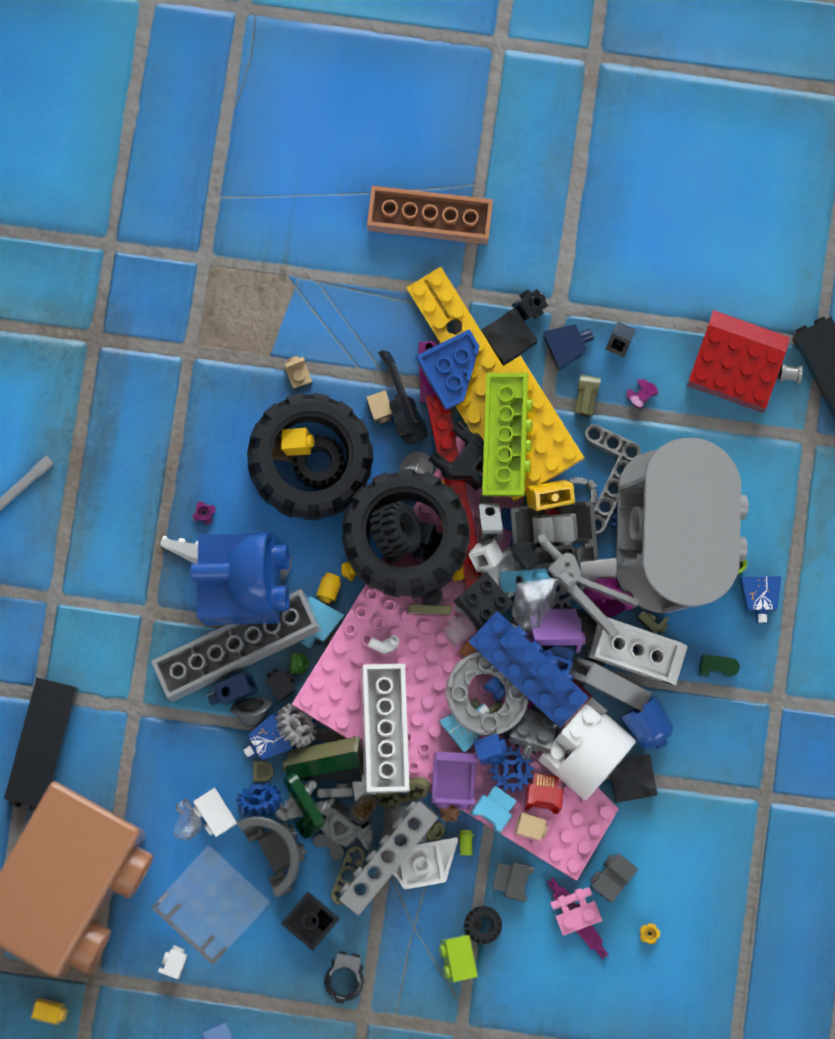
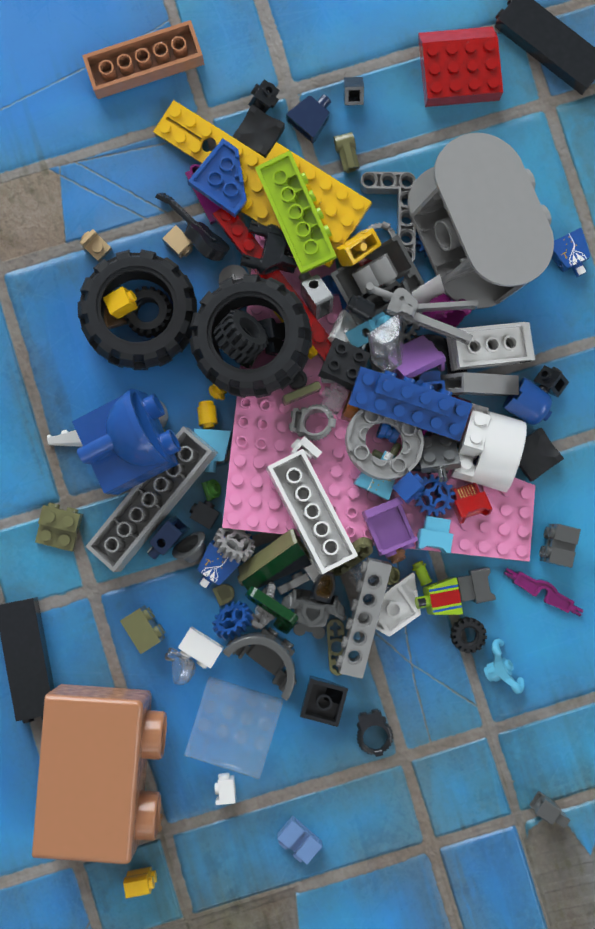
camera: 25 degrees left, 5 degrees up
magenta plate [193,502,216,525] -> none
white arm [368,635,399,654] -> none
lime brick [439,935,478,982] -> none
white brick [468,538,503,572] -> none
tan brick [514,813,548,841] -> none
bright pink plate [550,887,602,936] -> none
magenta piece [627,379,658,409] -> none
olive bracket [636,610,669,635] -> none
dark green leg [699,654,740,677] -> none
light grey bush [779,363,803,384] -> none
none -> olive plate [35,502,83,552]
none -> olive brick [120,605,165,654]
none -> light grey piece [289,404,336,441]
none -> white bracket [290,436,322,460]
none -> torso [415,577,463,615]
none -> medium azure piece [484,638,524,694]
none -> black brick [533,365,569,397]

